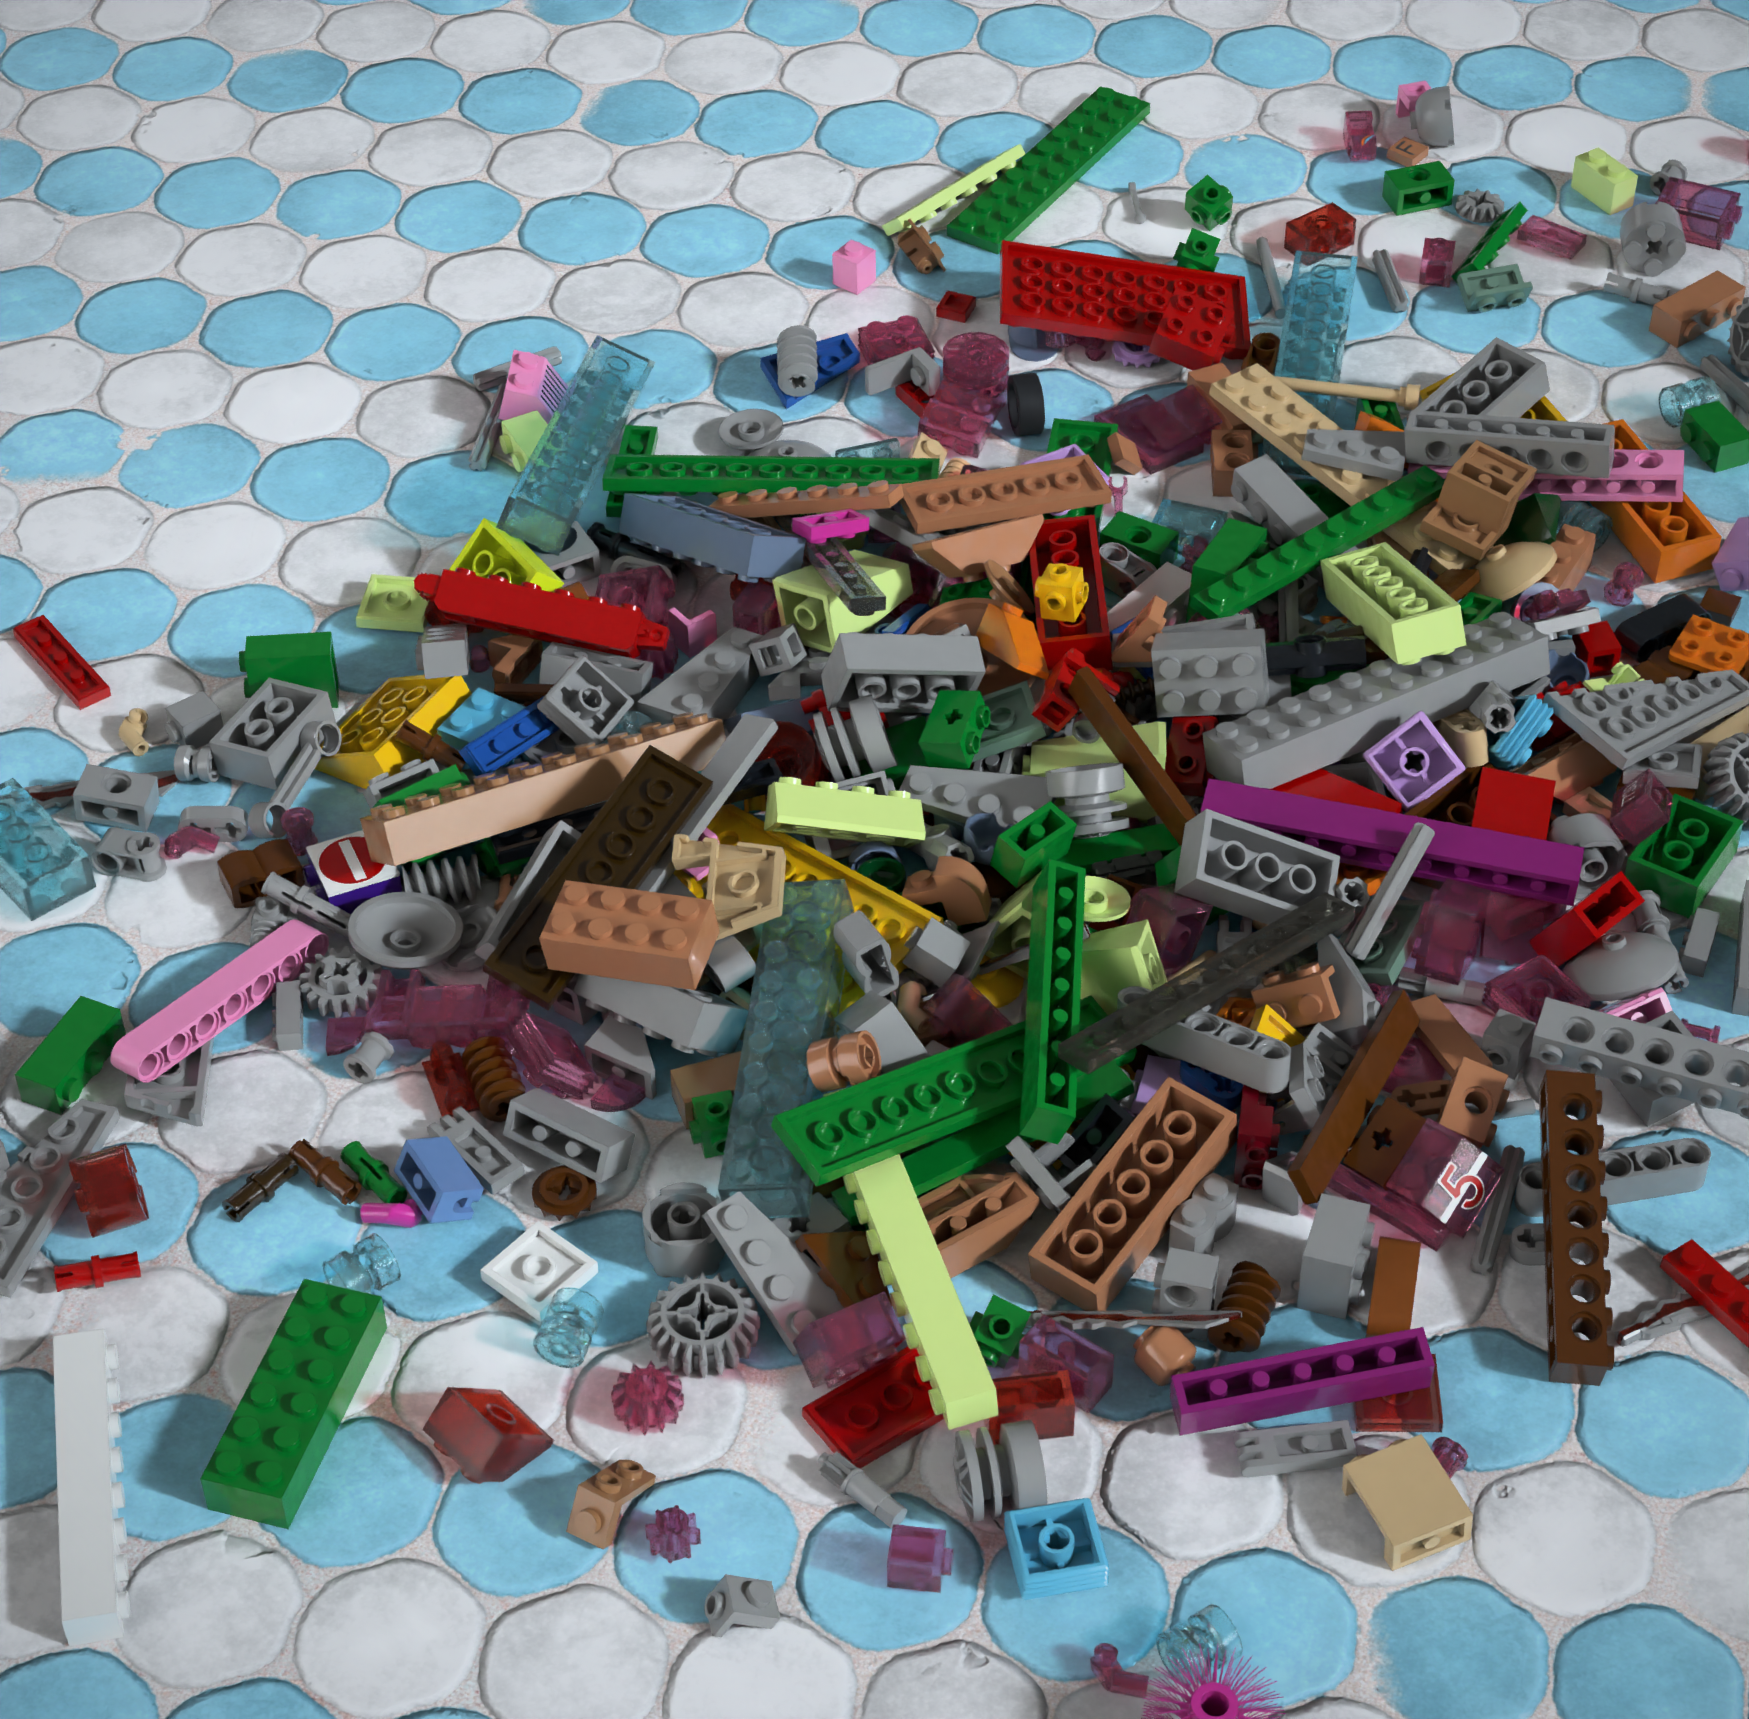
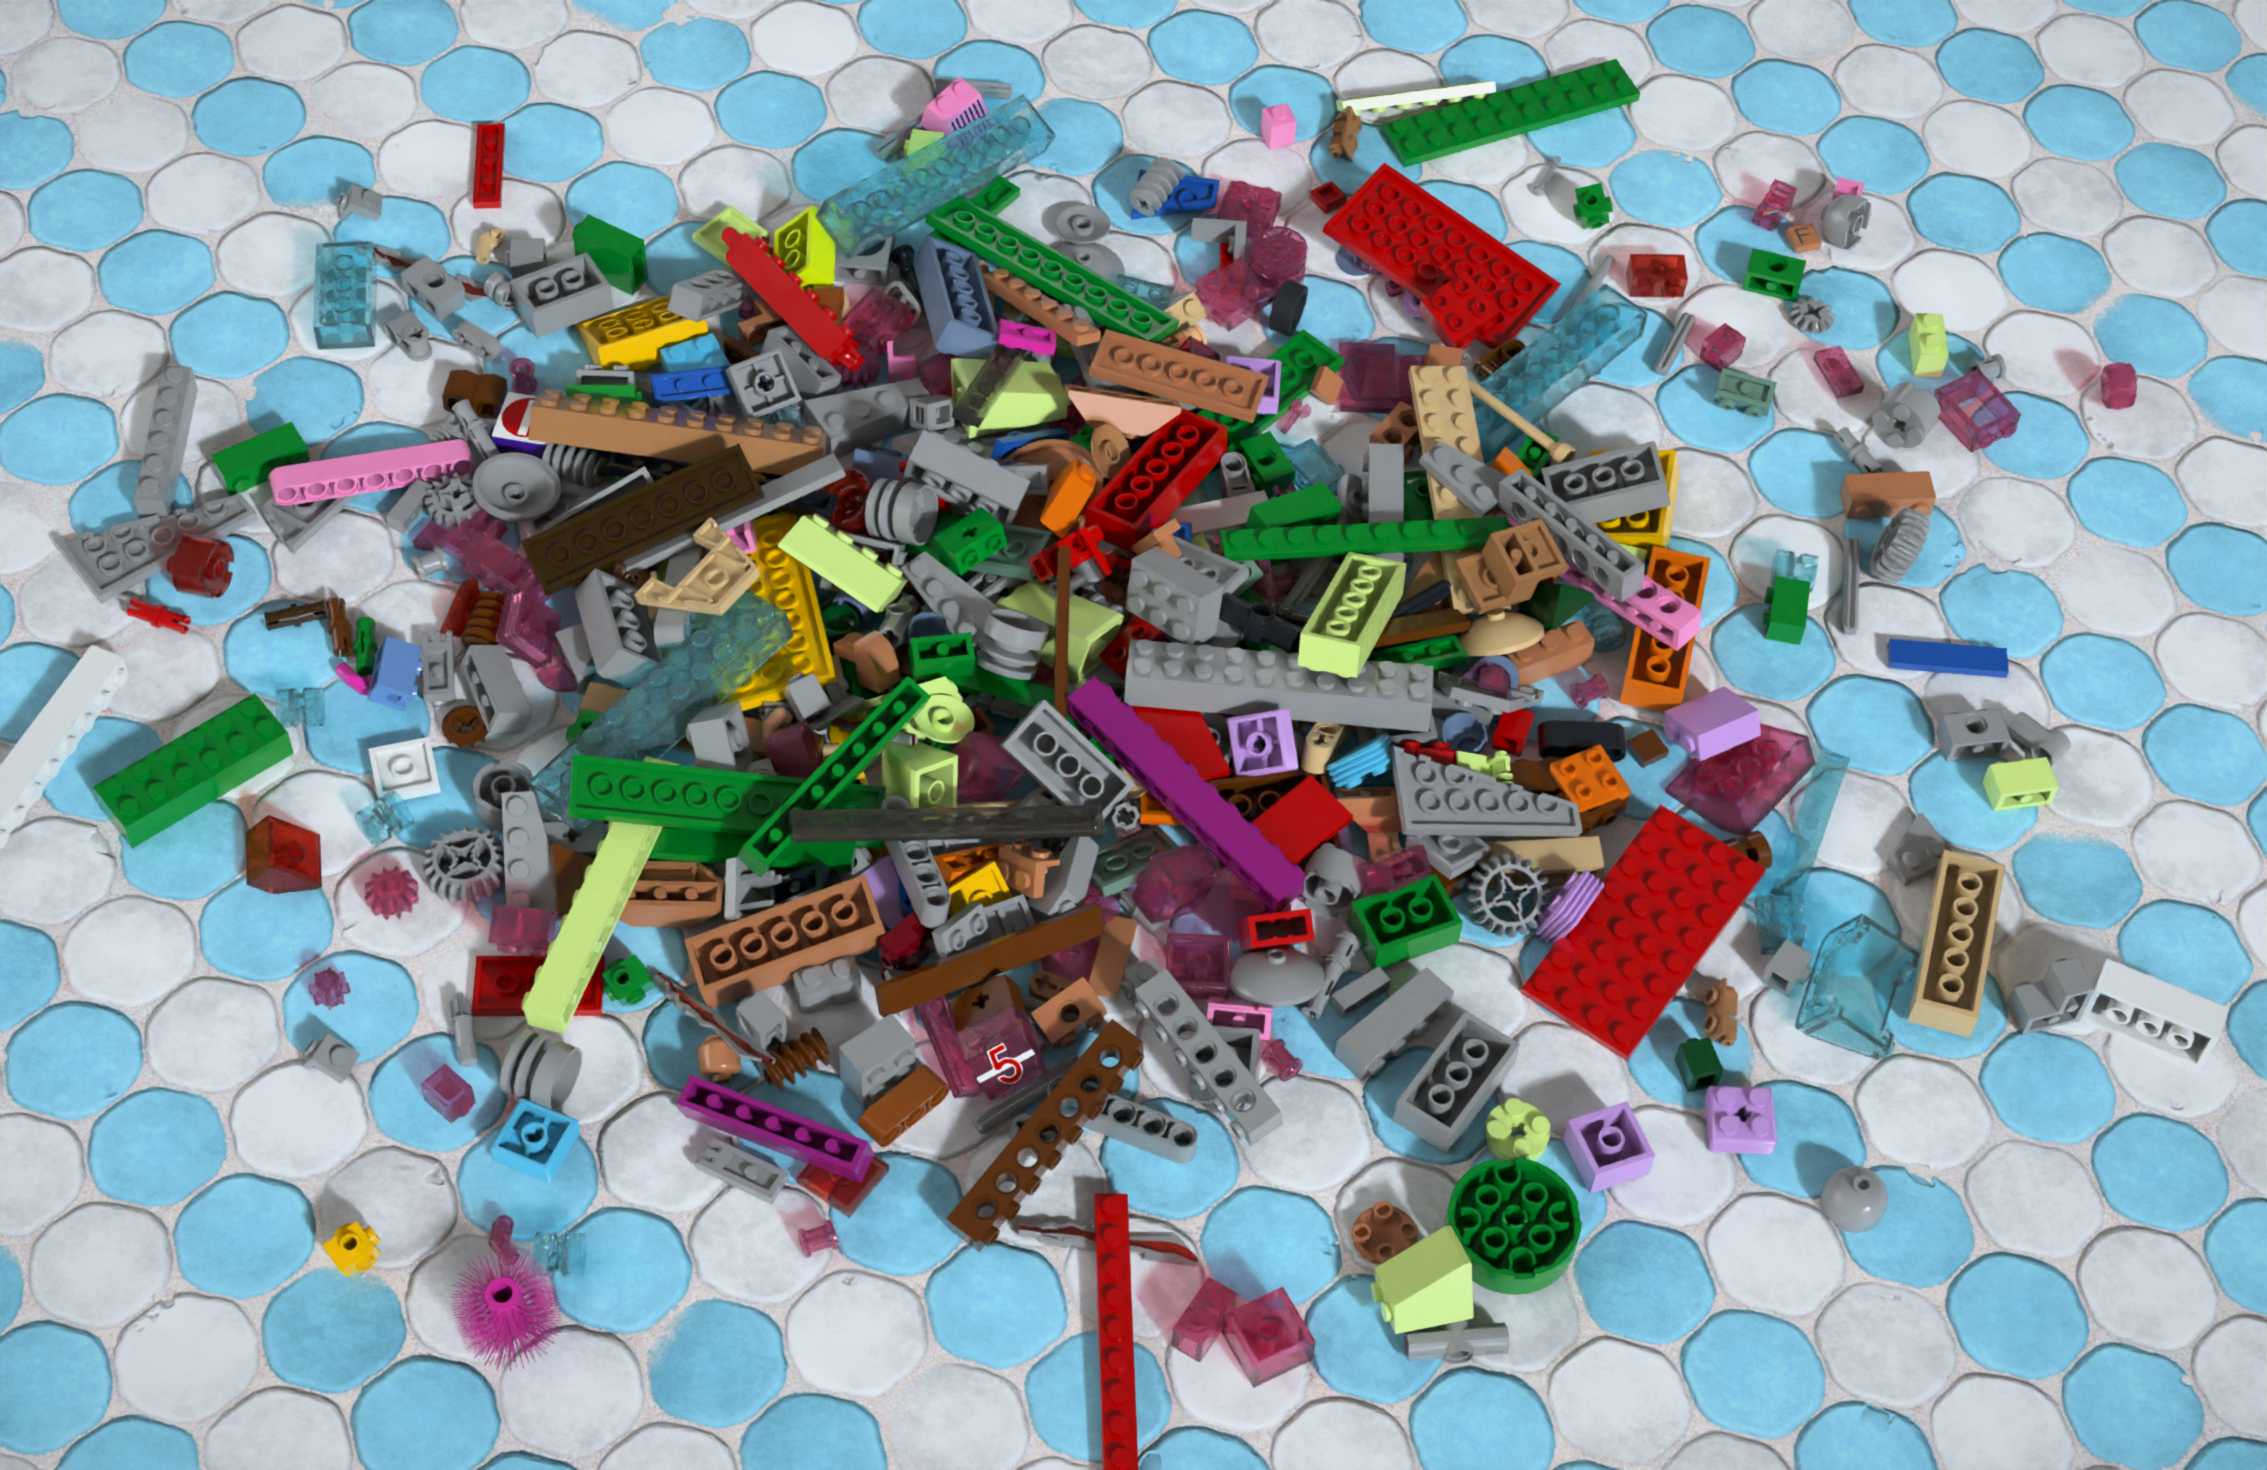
camera: 30 degrees right, 10 degrees up
clear pink arm [164,826,220,859] -> none
light grey piece [248,720,342,839] -> none
reddish brown pin [395,720,466,772] -> none
nougat brick [539,880,720,990] -> none
medium nougat bracket [566,1459,656,1549] -> none
nougat wheel [807,1030,881,1092] -> none
light grey brick [833,910,899,997] -> none
clear red brick [984,1370,1075,1445] -> none
clear pink brick [1018,1314,1114,1413] -> none
yellow brick [1035,563,1089,623] -> none
green brick [1173,228,1221,272] -> none
tan panel [1342,1434,1473,1571] -> none
light grey axle [1345,822,1435,961] -> none
green plate [1451,202,1528,284] -> none
light grey piece [1469,680,1517,734] -> none

